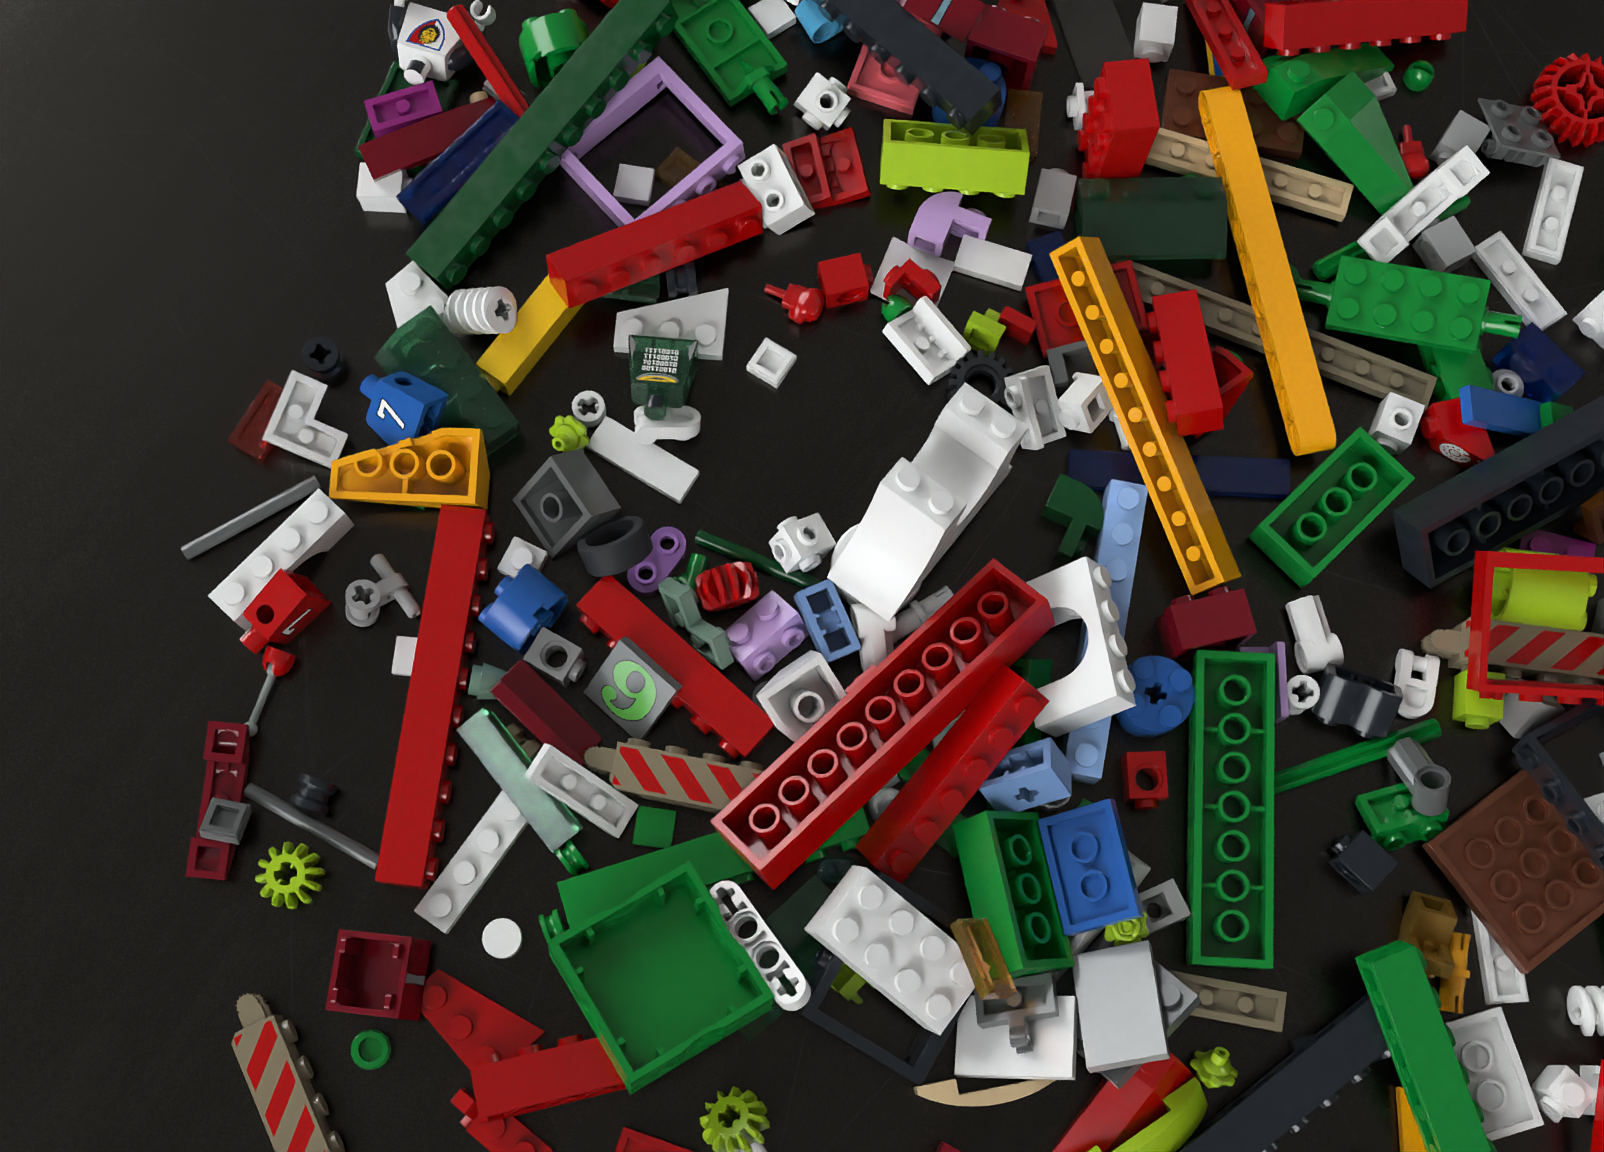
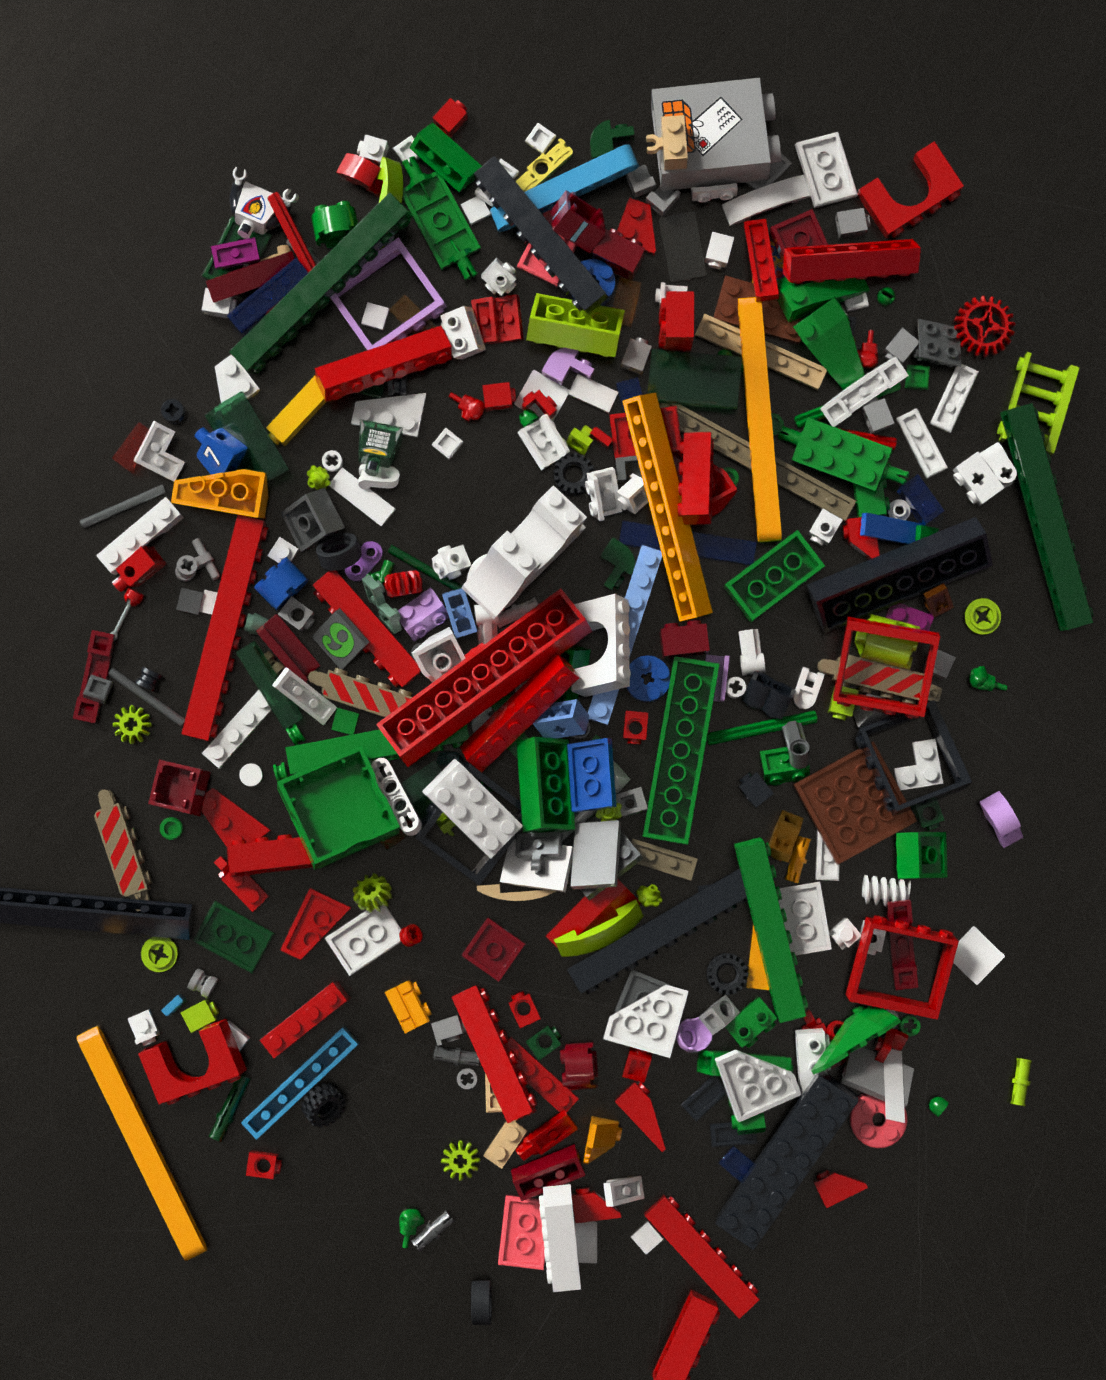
camera: 15 degrees right, 10 degrees up
white piece [442,286,517,335] -> none
clear orange tile [950,918,1017,1000] -> none
none -> dark grey tile [176,588,204,615]
none -> green tile [905,365,930,390]

